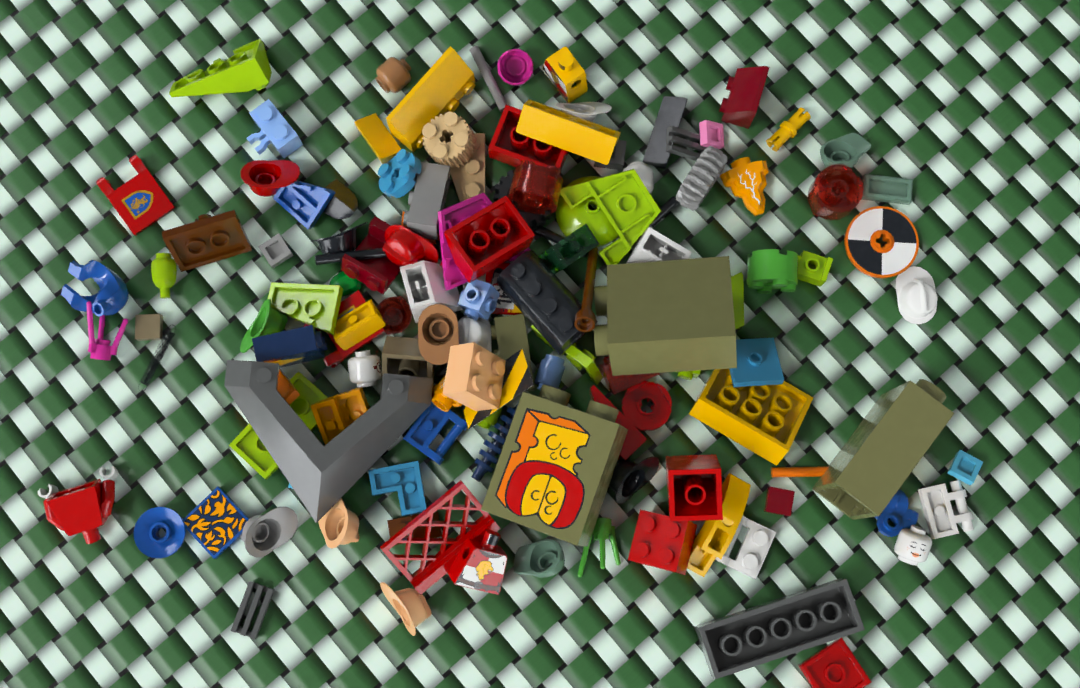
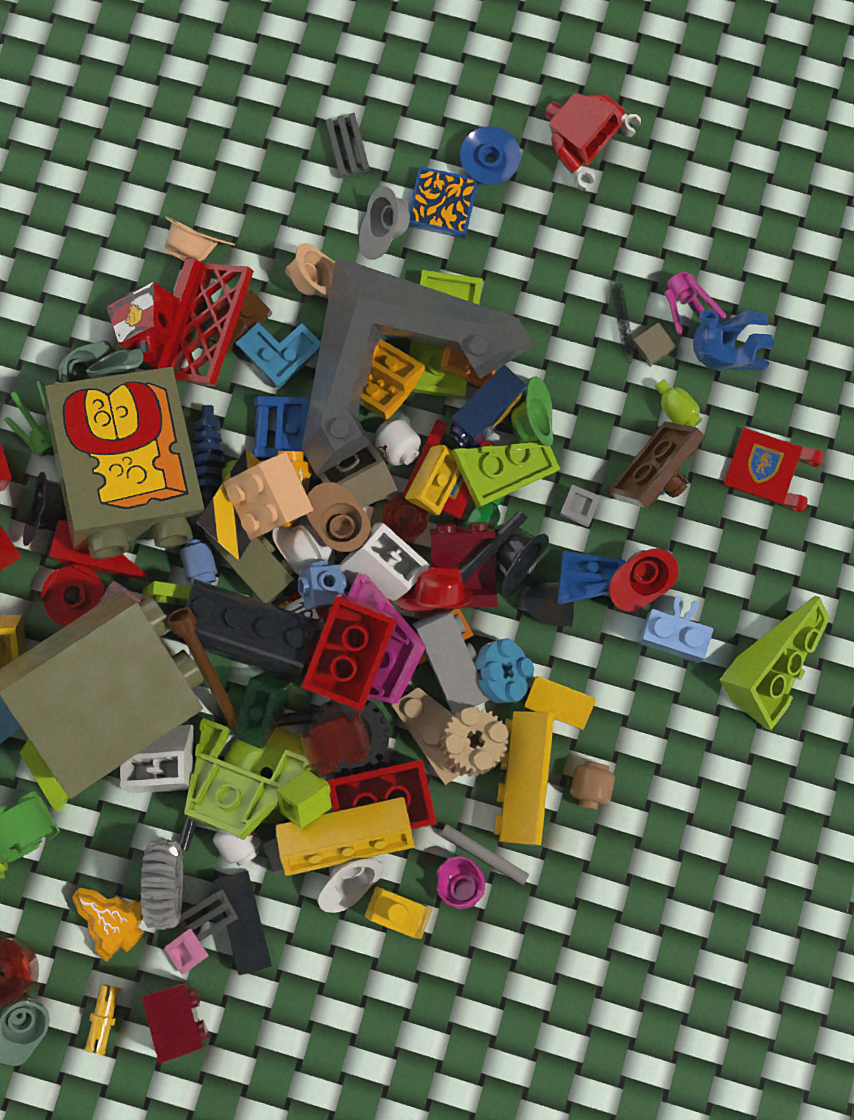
camera: 145 degrees right, 0 degrees up
none -> sand green cap [86,349,143,379]
none -> lime brick [276,769,332,829]

